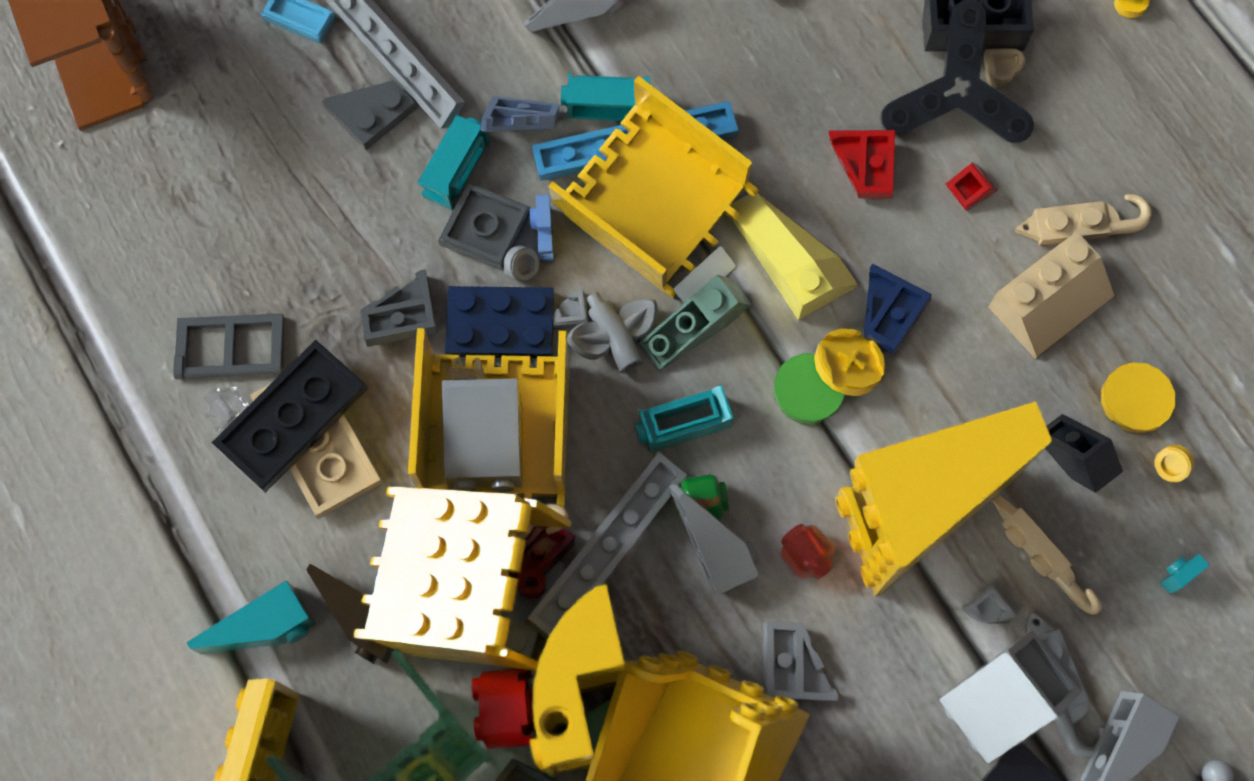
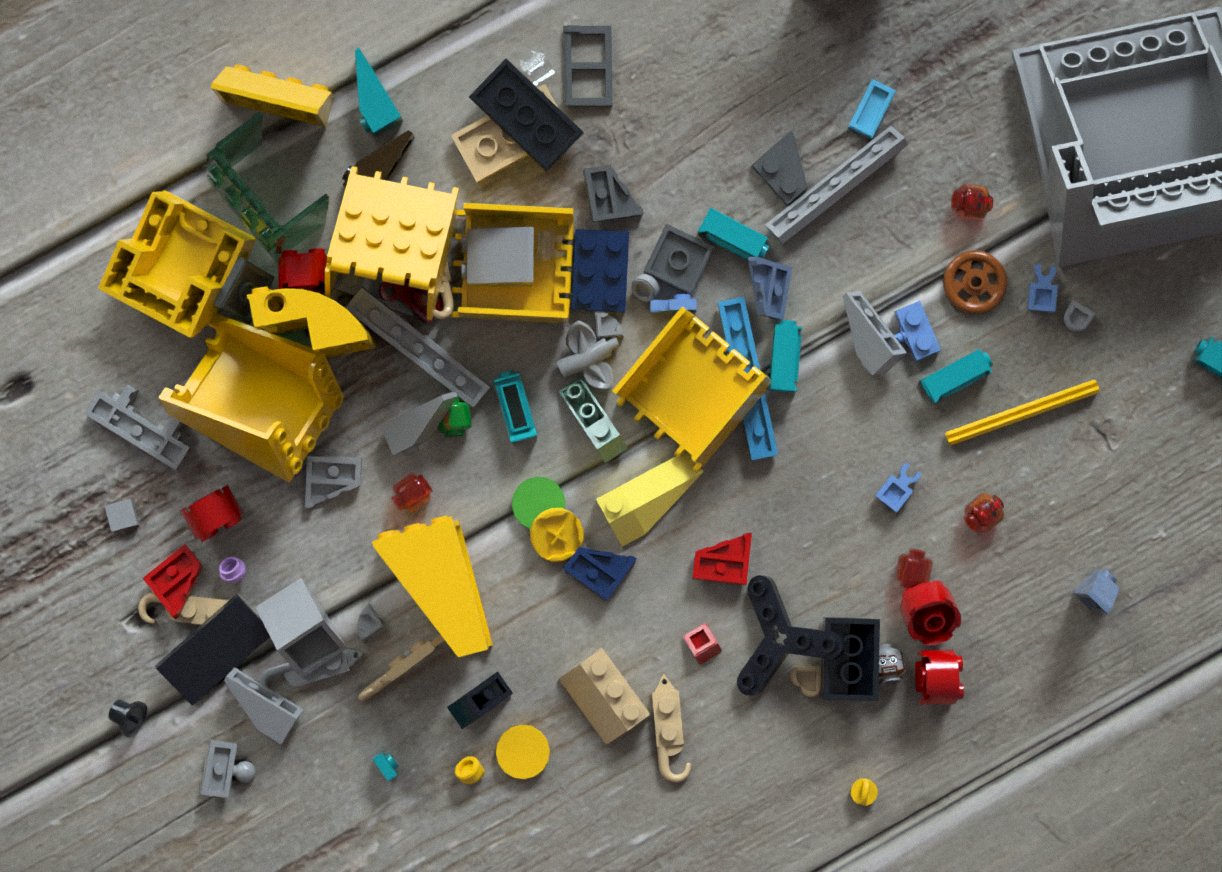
camera: 90 degrees right, 15 degrees up
white sticker [674,246,735,303] -> none

